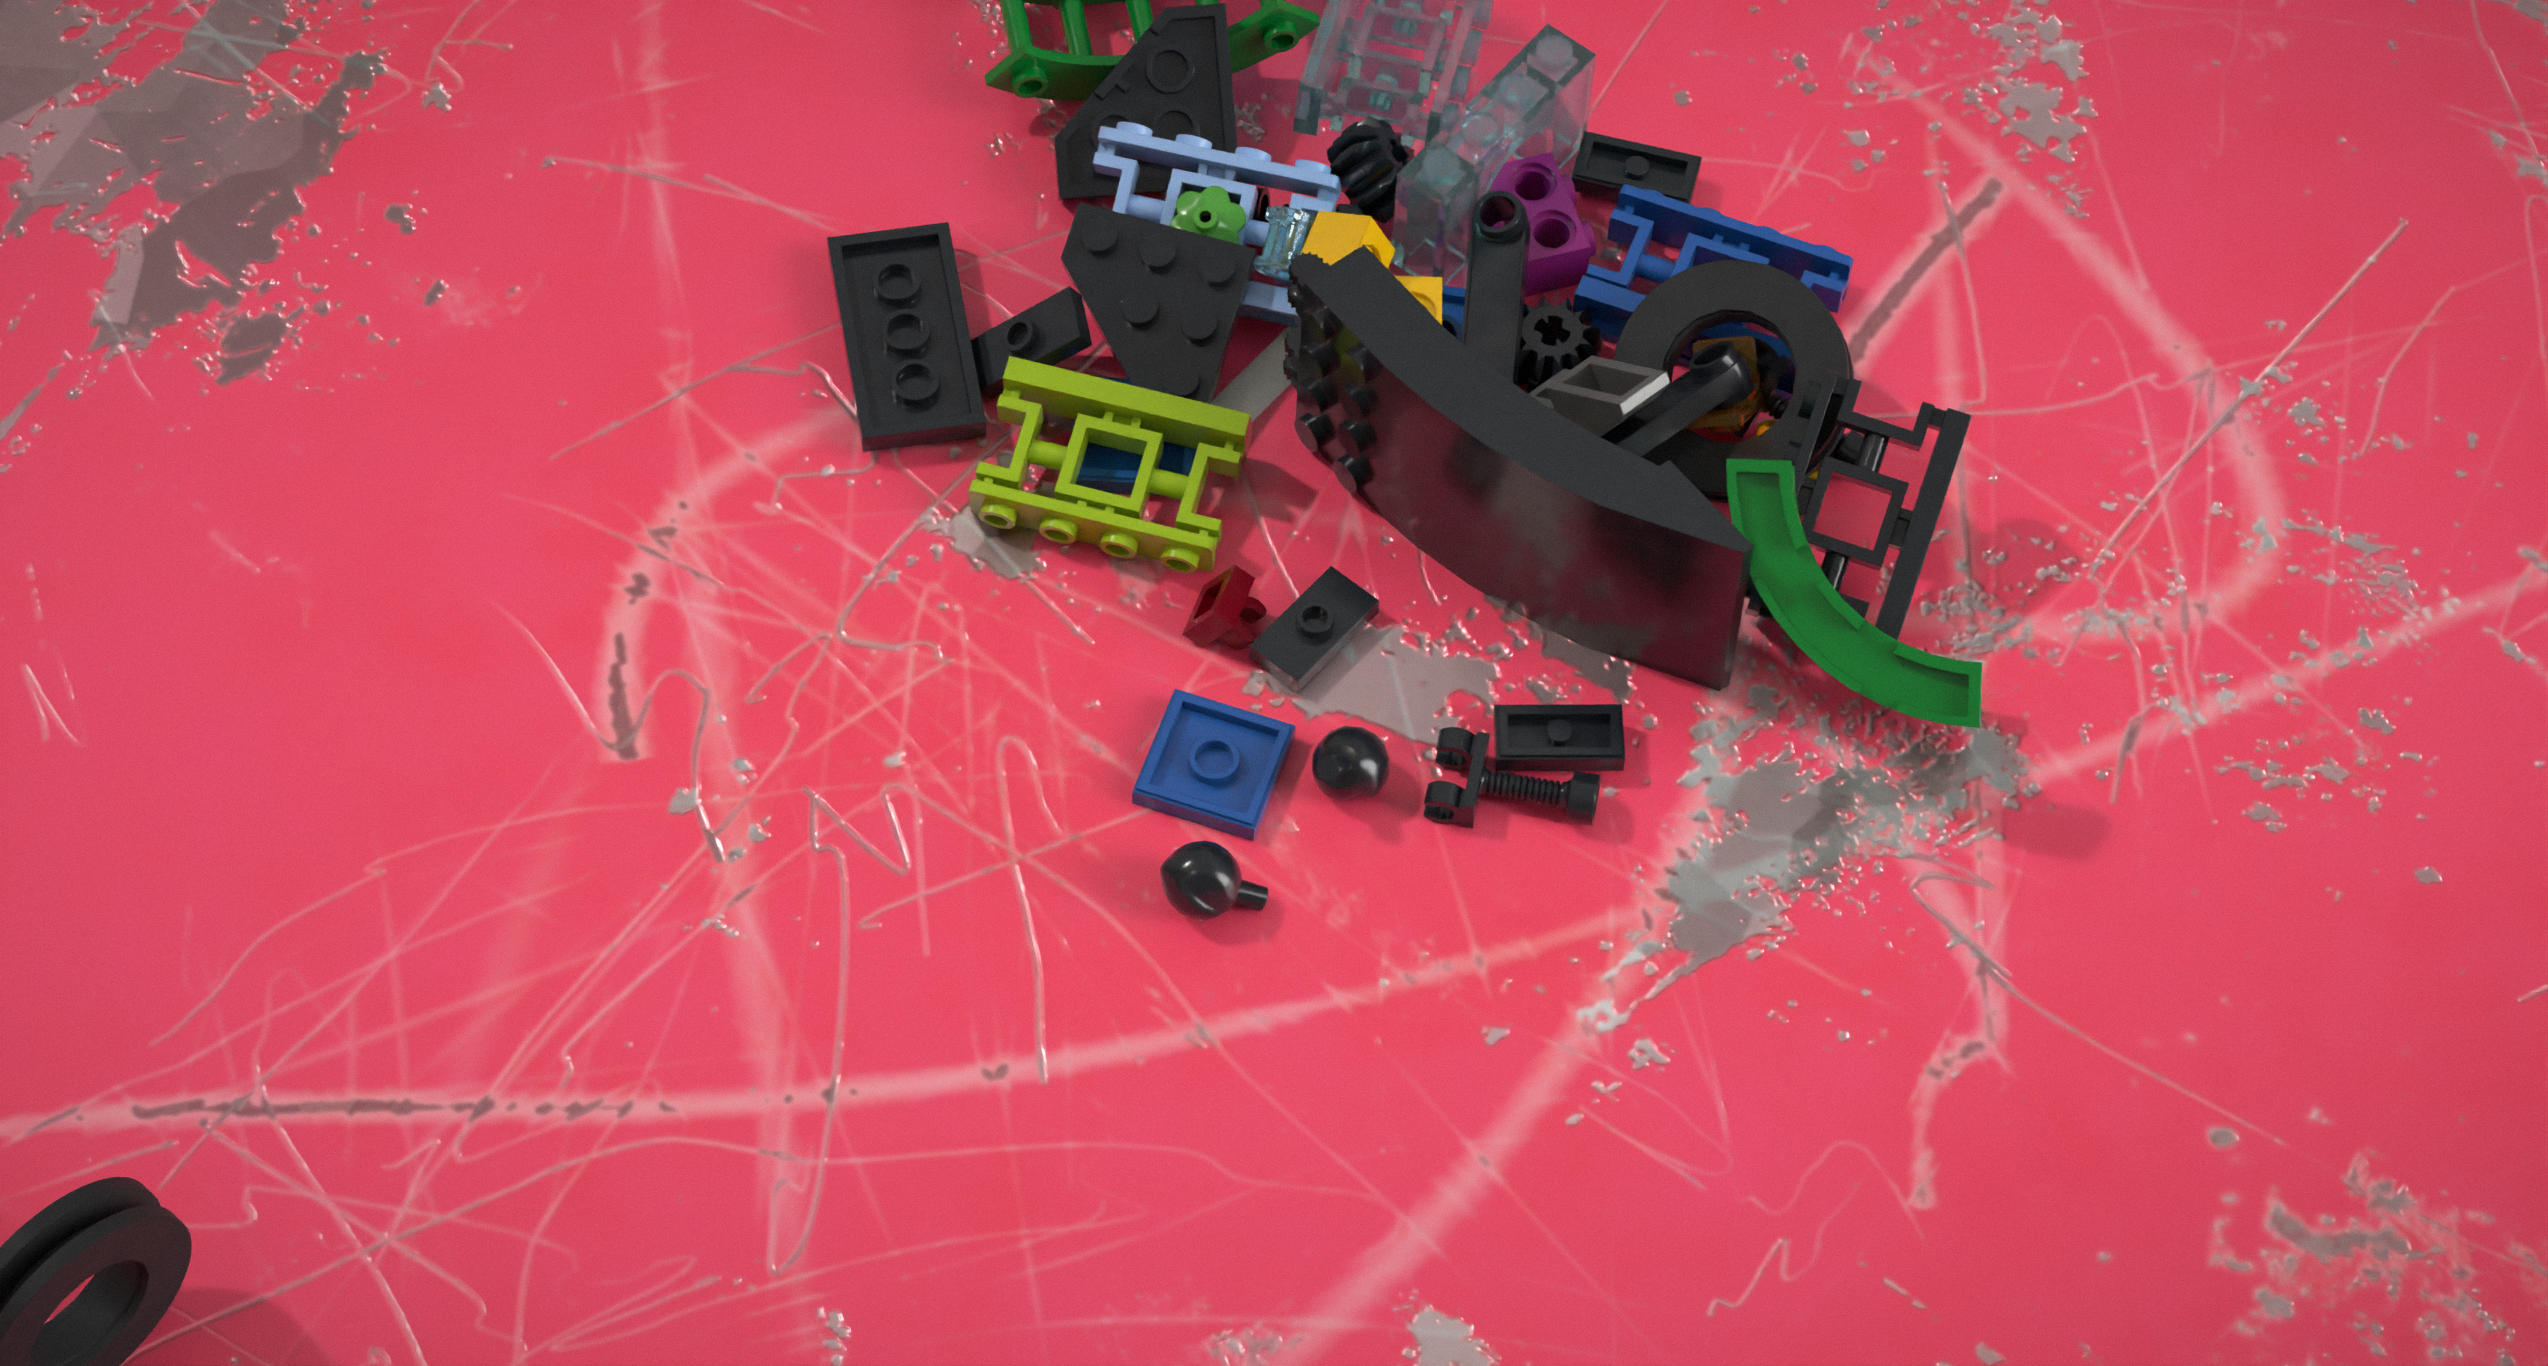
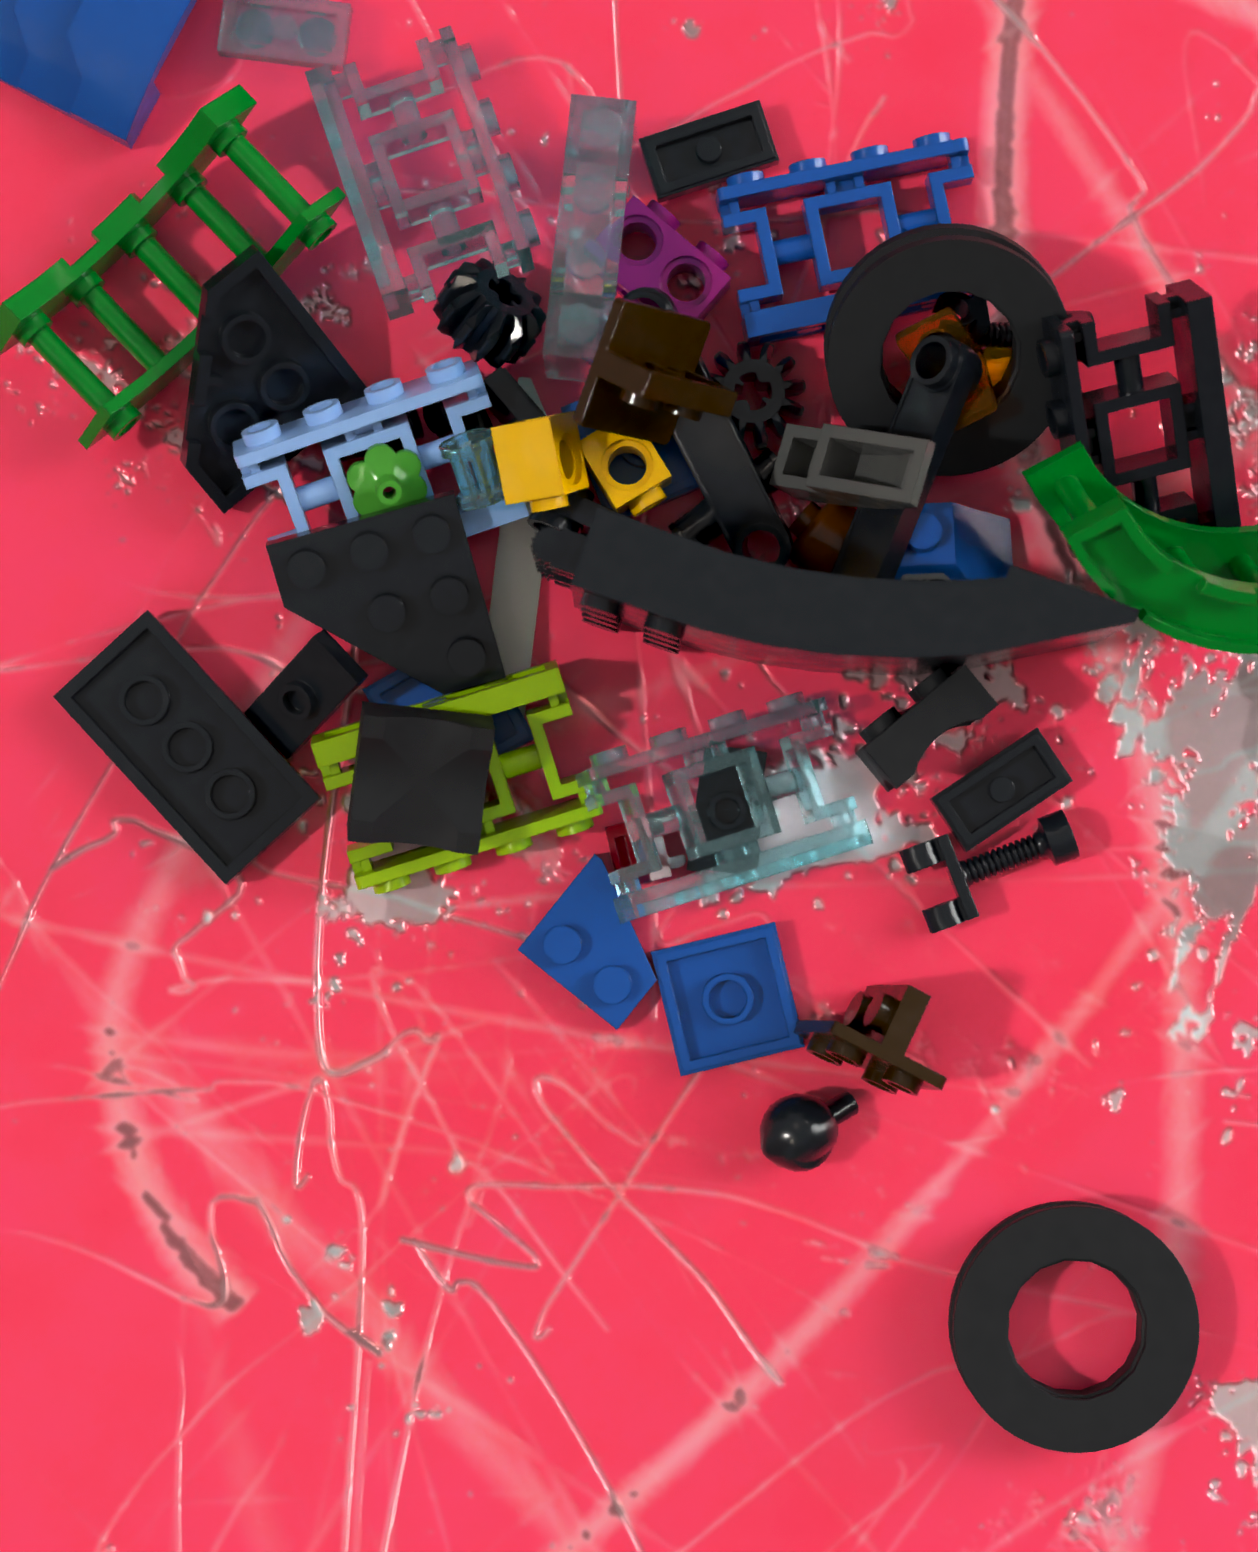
camera: 30 degrees left, 30 degrees up
black piece [1312,726,1390,801] -> none
none -> black brick [347,701,495,855]
none -> blue wing [518,854,657,1029]
none -> dark brown bracket [573,297,739,444]
none -> clear light blue fence [575,691,873,924]
none -> dark brown bracket [794,985,947,1096]
none -> black brick [856,665,998,792]
none -> black tyre [948,1201,1199,1453]

